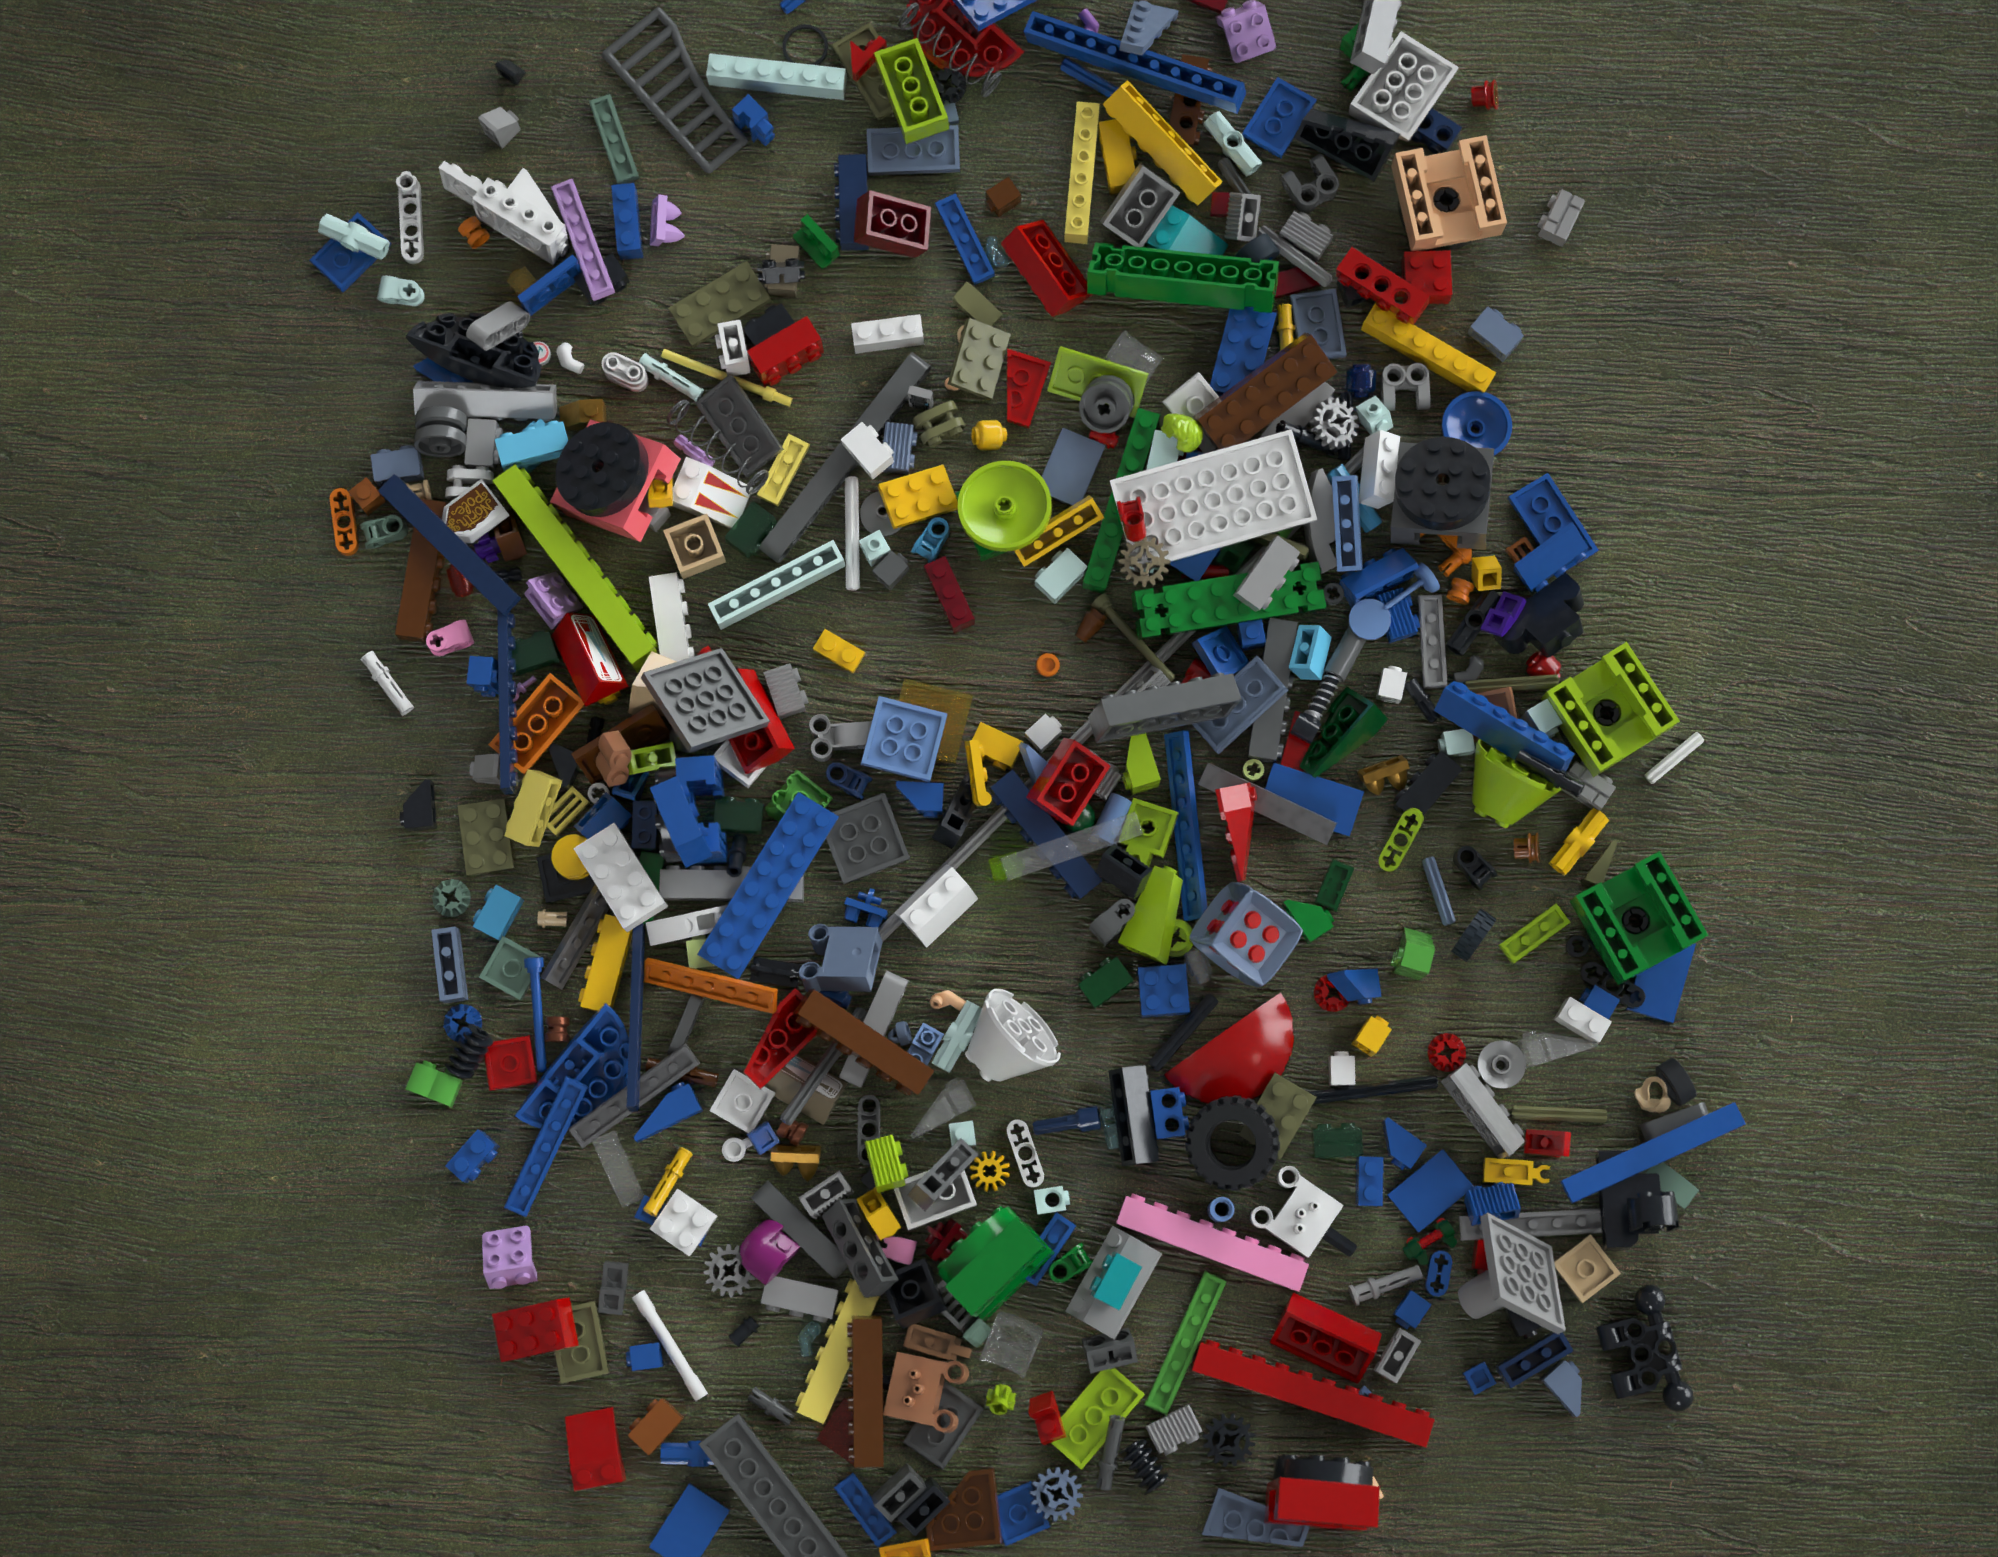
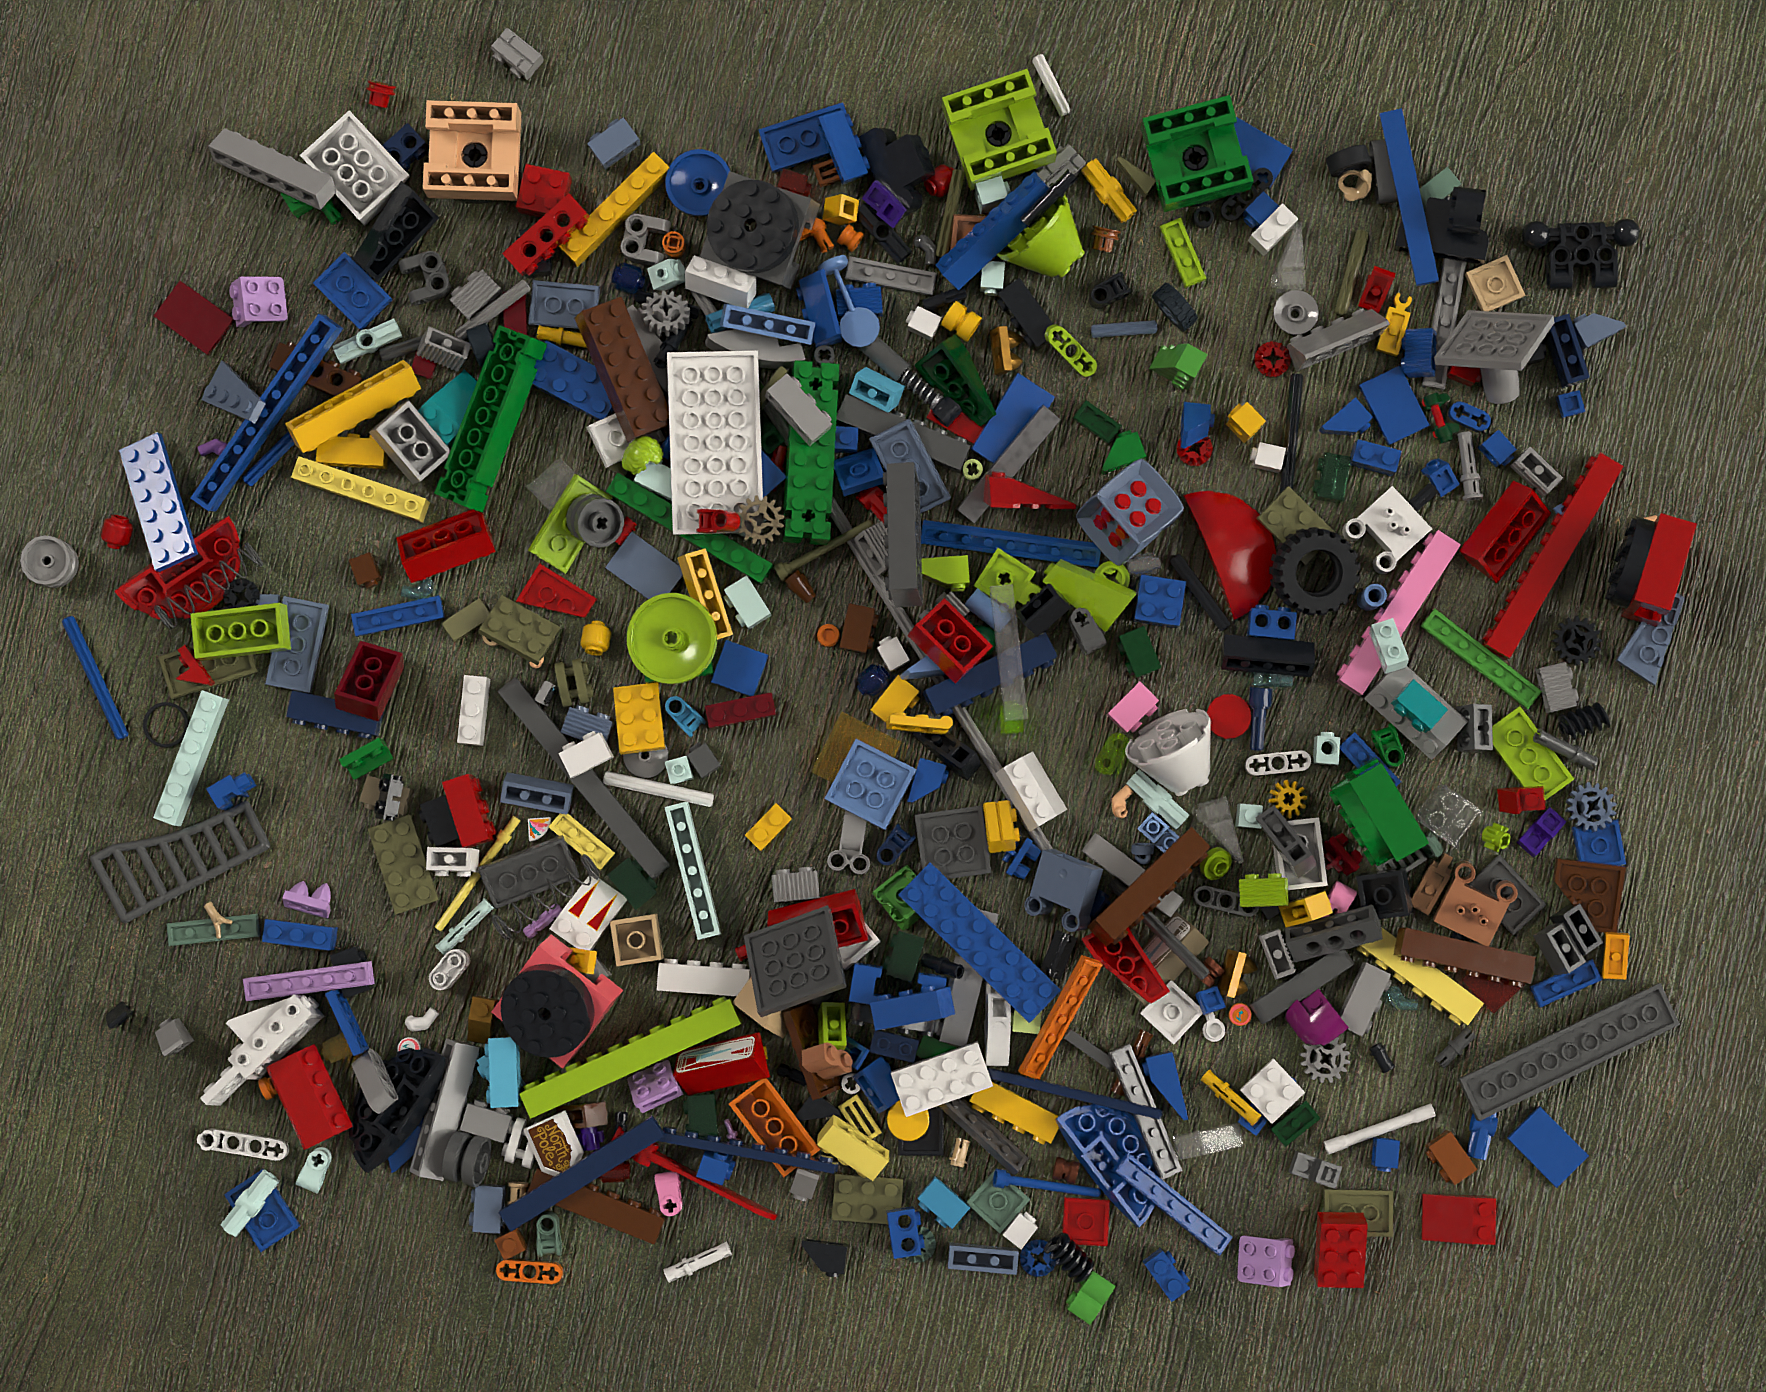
camera: 75 degrees left, 5 degrees up
none -> tan bar [204,902,232,939]
none -> red slope [265,1044,353,1150]
none -> sand blue brick [500,772,574,815]
none -> tile [528,817,551,841]
none -> red piece [612,1126,778,1220]
none -> orange wheel [662,231,686,258]
none -> blue tile [711,640,769,696]
none -> clear red brick [777,169,812,197]
none -> reddish brown brick [840,603,879,654]
none -> clear blue head [857,664,891,697]
none -> blue brick [886,1206,925,1259]
none -> yellow wheel [941,301,983,342]
none -> yellow brick [983,800,1020,853]
none -> white brick [1002,1212,1038,1249]
none -> clear neon green plate [1094,733,1129,775]
none -> bright pink brick [1106,682,1159,734]
none -> lime plate [1200,847,1232,880]
none -> red tile [1207,694,1251,739]
none -> orange tile [1228,1003,1252,1026]
none -> dark green plate [1270,1100,1321,1147]
none -> light aqua brick [1369,618,1409,674]
none -> blue bracket [1421,458,1460,497]
none -> dark purple slope [1516,807,1566,857]

